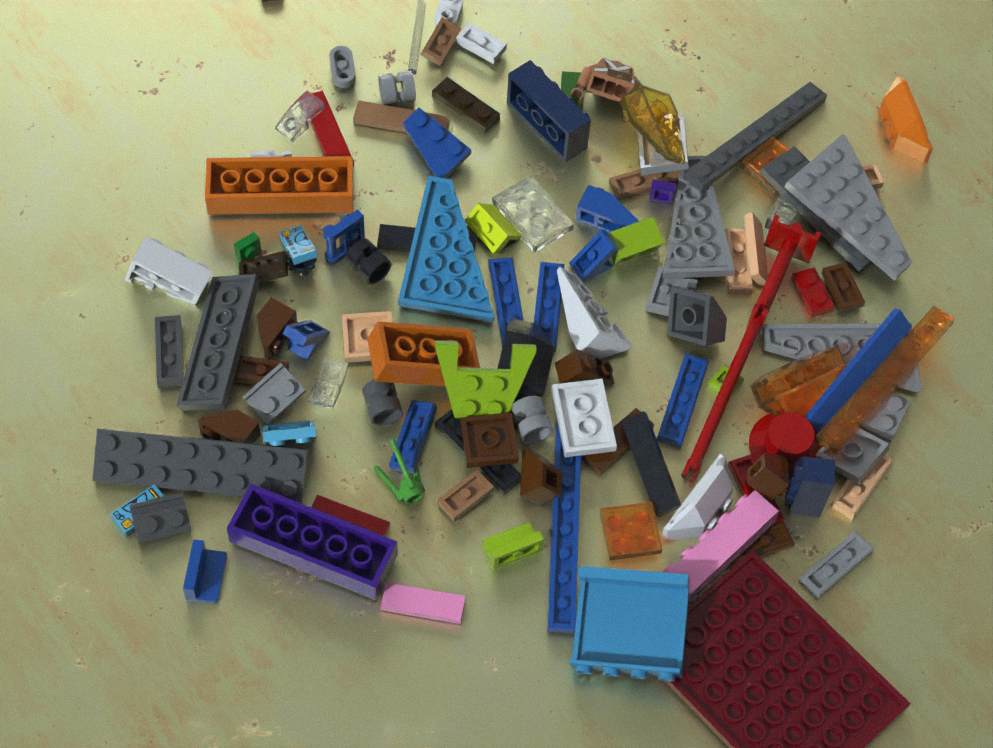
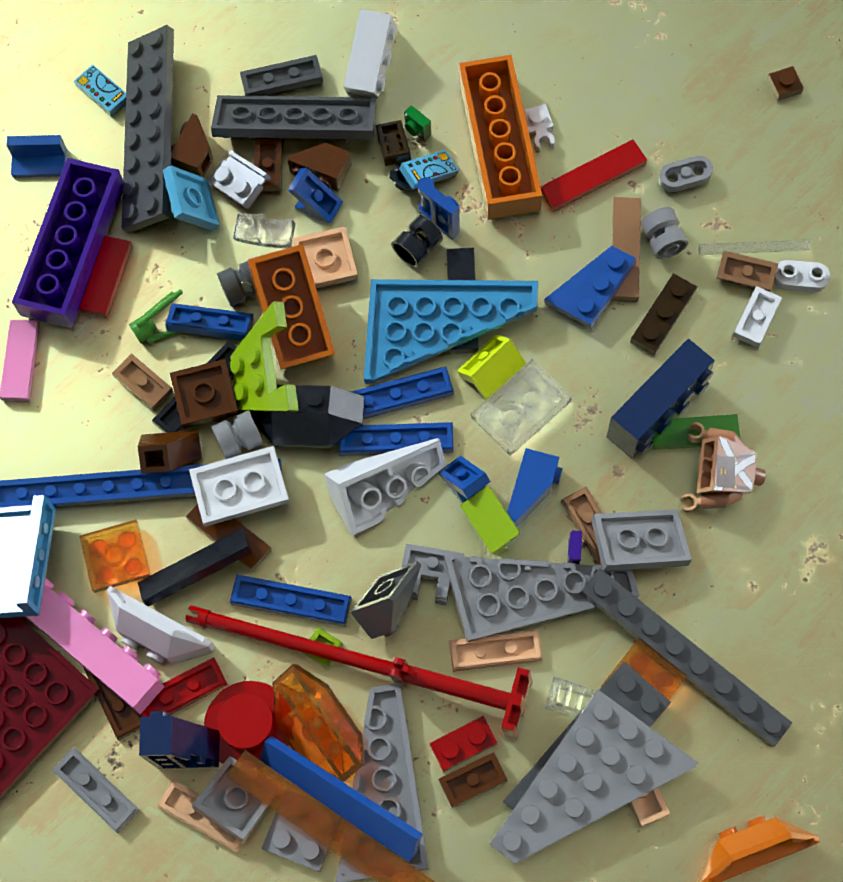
camera: 90 degrees right, 10 degrees up
dark grey plate [129,493,191,544] -> none
clear slope [275,90,325,142] -> none
lime panel [482,522,544,569] -> none
reddish brown slope [555,349,615,387] -> none
clear yellow wedge [619,84,685,164] -> none
light nougat tile [744,212,768,287] -> none
reddish brown slope [747,453,789,502] -> none

